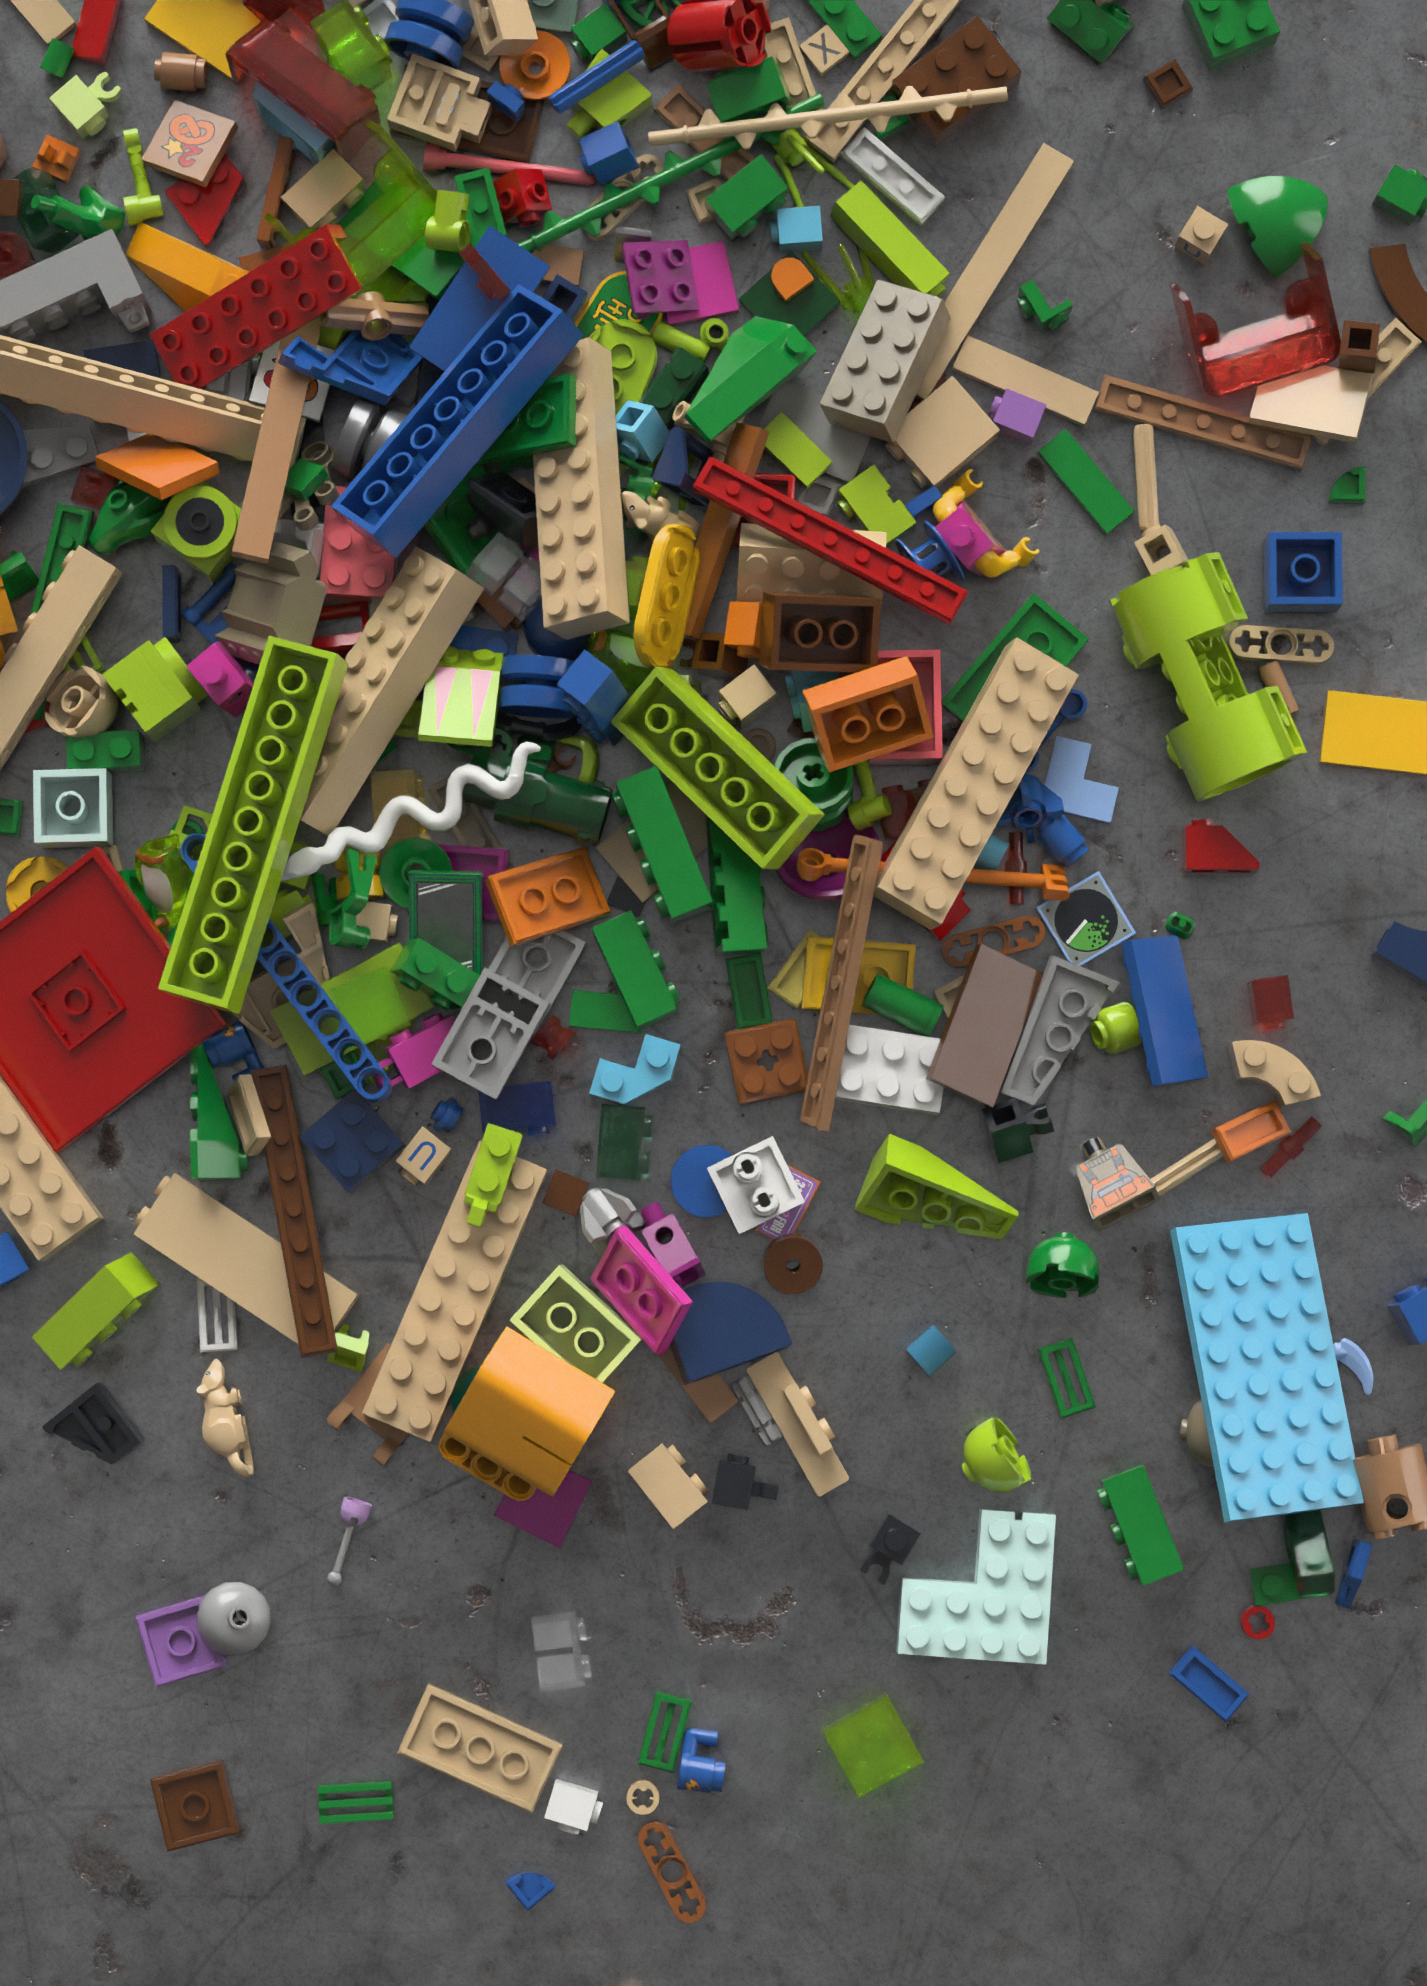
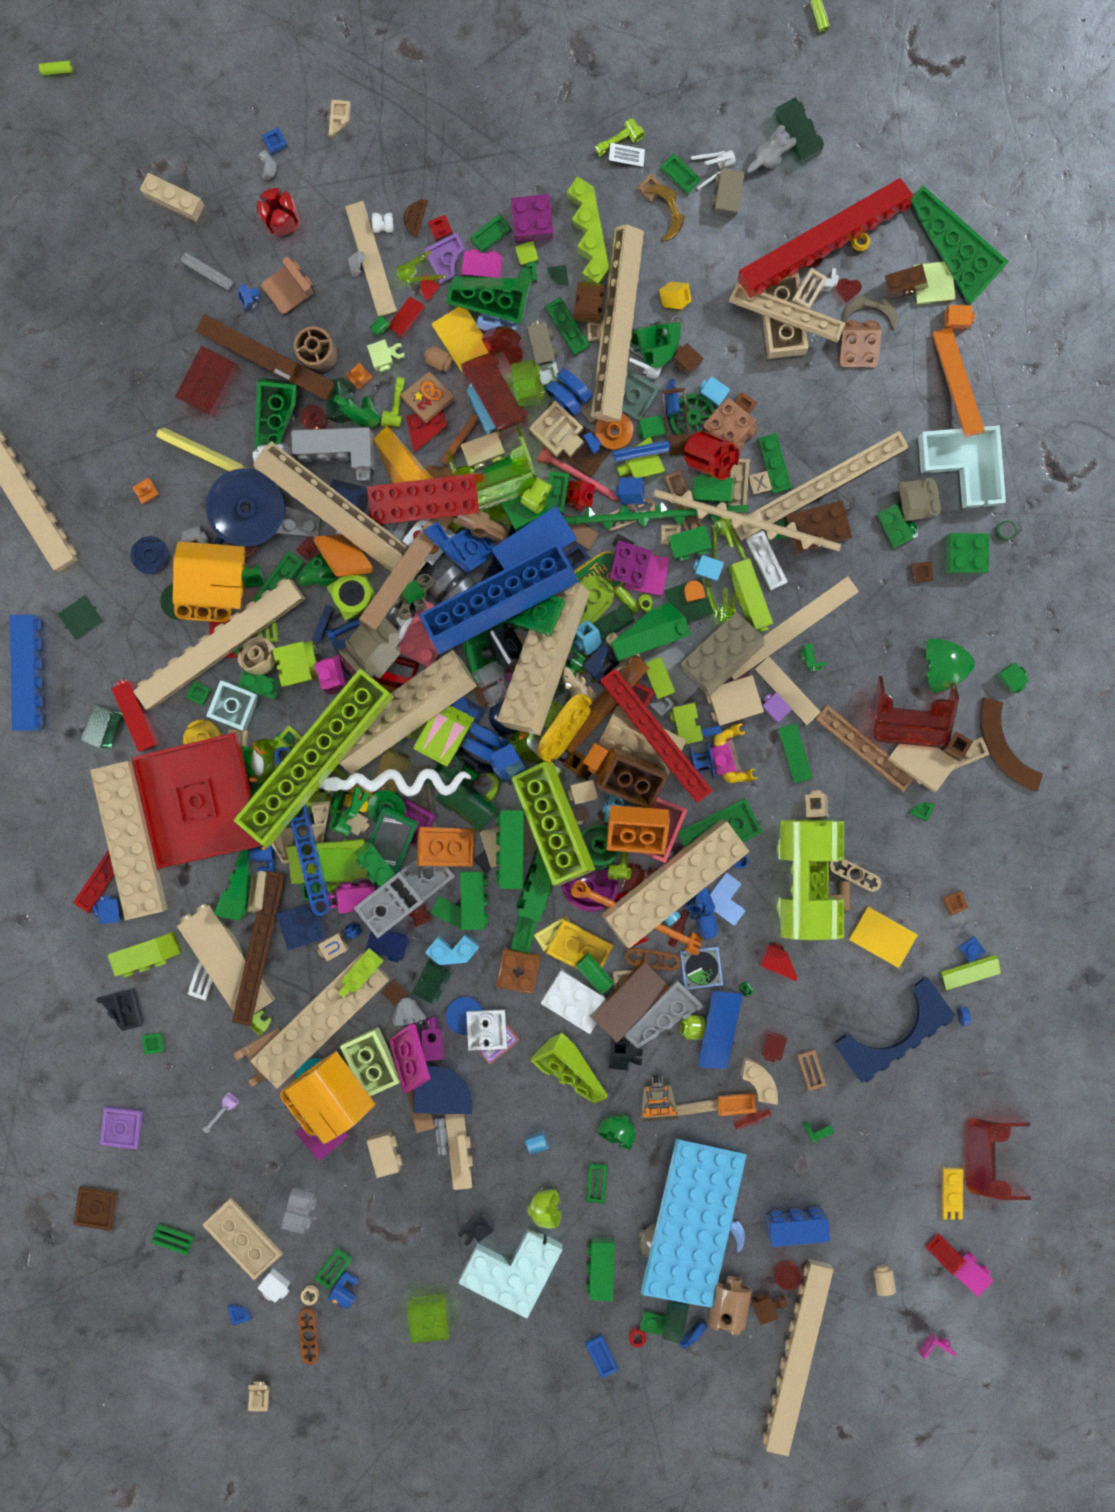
camera: 20 degrees right, 5 degrees up
tan animal [196,1359,254,1477] -> none
light grey cylinder [196,1582,271,1656] -> none
clear red plate [459,243,511,303] -> none
black brick [712,1453,779,1510] -> none
reddish brown piece [763,1234,823,1294] -> none
medium nougat tile [800,835,883,1131] -> none
tan axle [1133,424,1159,531] -> none
tan brick [1175,206,1228,265] -> none
blue brick [1264,532,1343,612] -> none
none -> green tile [141,1032,165,1055]
none -> medium nougat tile [796,1049,827,1092]

